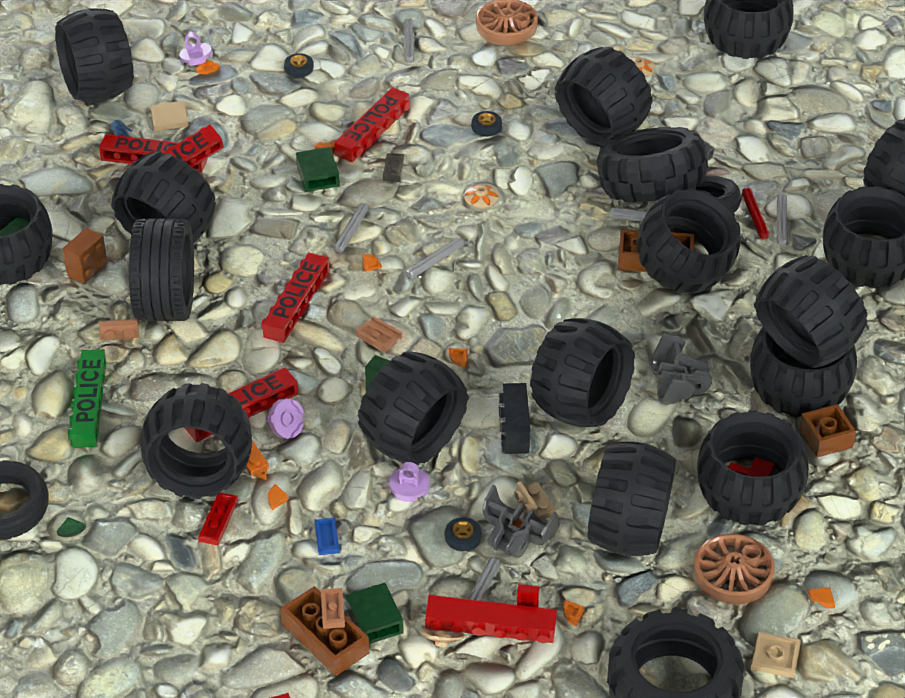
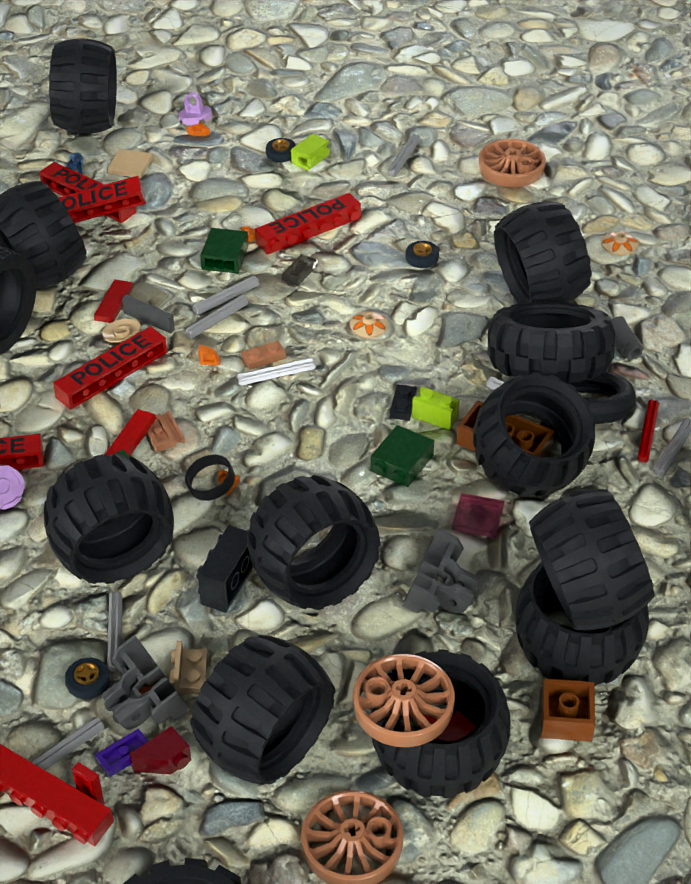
camera: 25 degrees right, 0 degrees up
lavender tile [389,462,429,502] -> none
orange tile [563,600,585,627] -> none
none -> red tile [94,279,133,323]
none -> dark purple plate [95,728,148,778]
none -> tan dish [102,319,141,343]
none -> red tile [104,409,157,456]
none -> light grey axle [107,591,122,672]
none -> dark grey tile [122,295,175,334]
none -> dark red slope [129,726,192,775]
none -> black tyre [185,454,235,501]
none -> light grey axle [193,276,259,315]
none -> nougat plate [241,341,286,370]
none -> lime brick [291,134,330,171]
none -> nougat piece [353,654,455,747]
none -> dark green brick [371,425,434,487]
none -> black plate [389,384,417,421]
none -> lime brick [412,386,460,430]
none -> clear pink tile [452,493,505,538]

